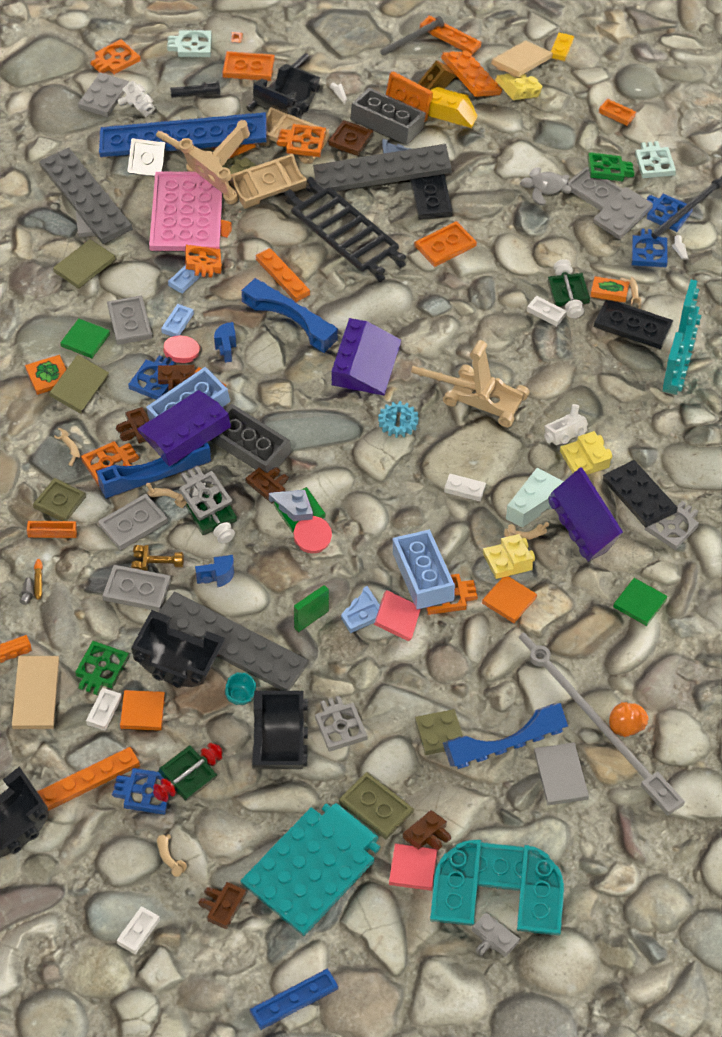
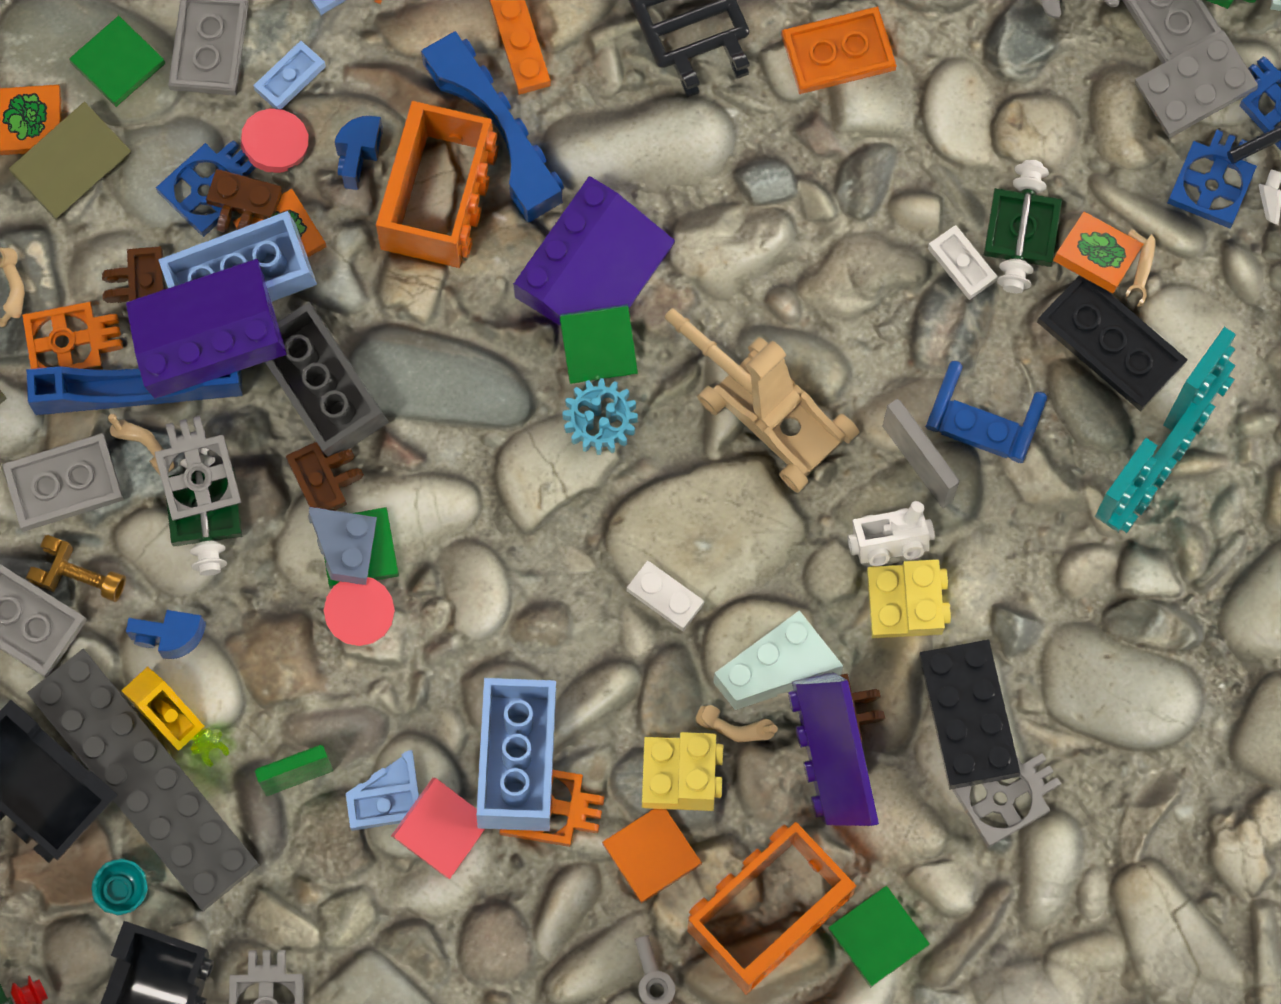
camera: 20 degrees right, 20 degrees up
none -> yellow slope [121,666,205,751]
none -> clear neon green plate [190,727,229,767]
none -> orange hose [376,101,499,268]
none -> green tile [559,304,638,384]
none -> orange hose [687,822,856,995]
none -> light grey tile [882,399,960,508]
none -> blue plate [925,361,1047,463]

